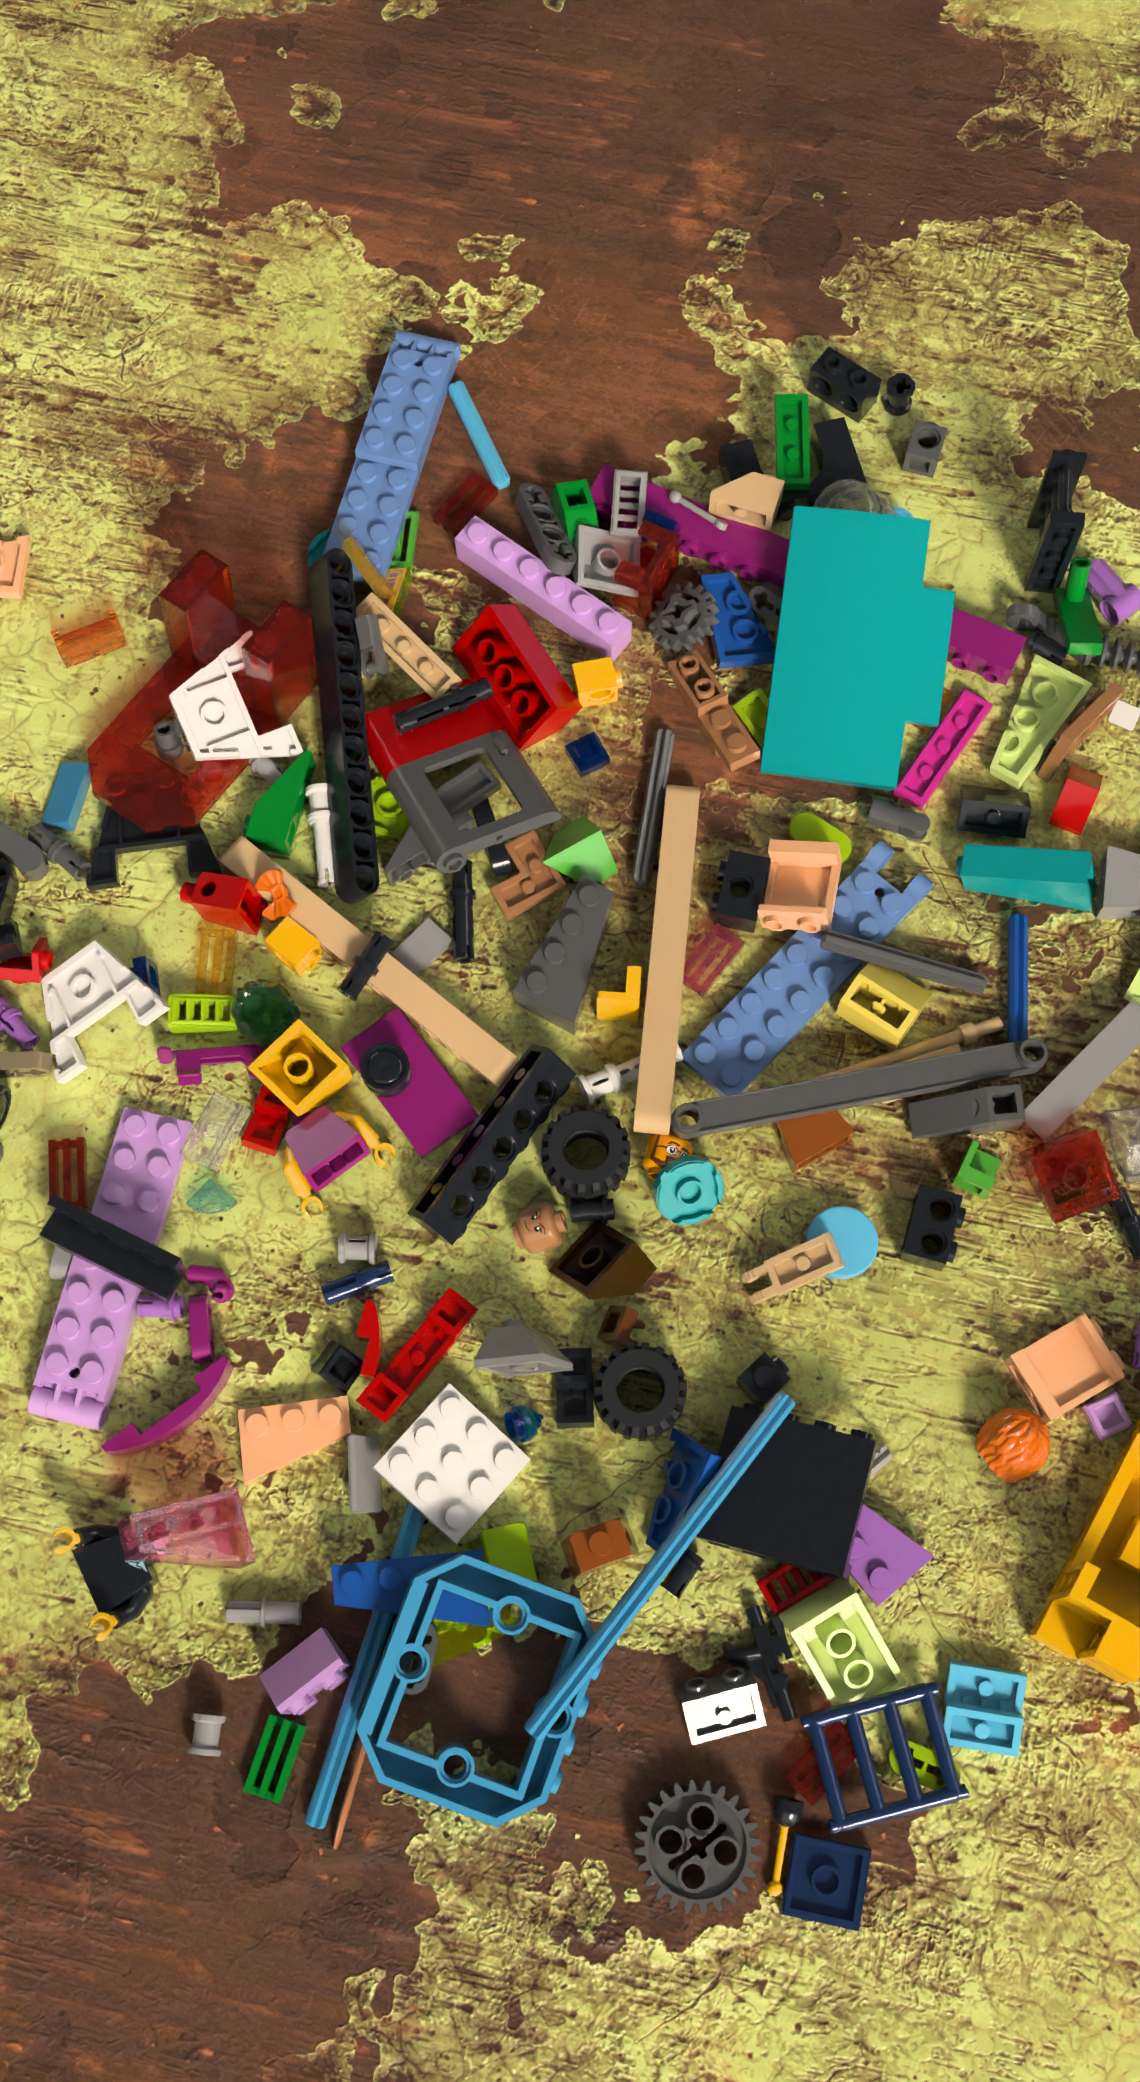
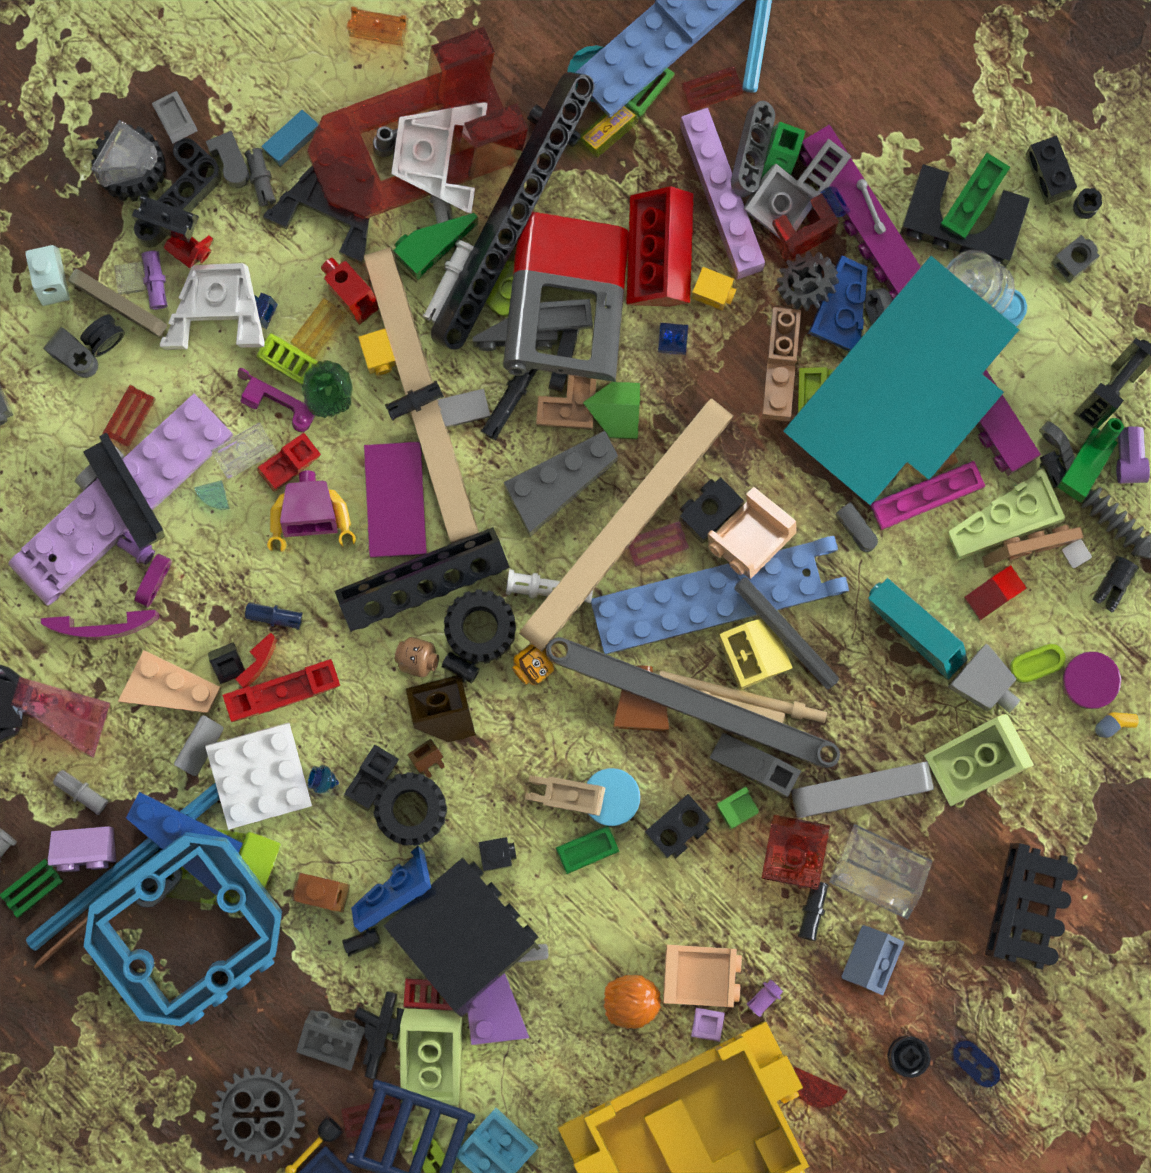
camera: 30 degrees right, 10 degrees up
magenta arm [187,1264,234,1303] -> none
yellow slope [247,1019,353,1117] -> none
orange piece [255,868,297,920] -> none
light grey bush [338,1231,378,1264] -> none
clear yellow tile [341,537,396,600] -> none
dark grey bar [354,614,389,679] -> none
tan plate [356,592,463,699] -> none
black wheel [360,1042,412,1098] -> none
black pin [393,677,493,735] -> none
light grey slope [474,1320,573,1377] -> none
dark azure axle [524,1392,795,1740] -> none
yellow panel [597,966,642,1022] -> none
dark grey axle [631,728,675,885] -> none
tile [652,1155,724,1225] -> none
tan slope [708,472,785,531] -> none
lime tile [788,812,852,864] -> none
black panel [956,784,1031,839] -> none
blue axle [1007,914,1028,1043] -> none
none -> green tile [556,826,620,874]

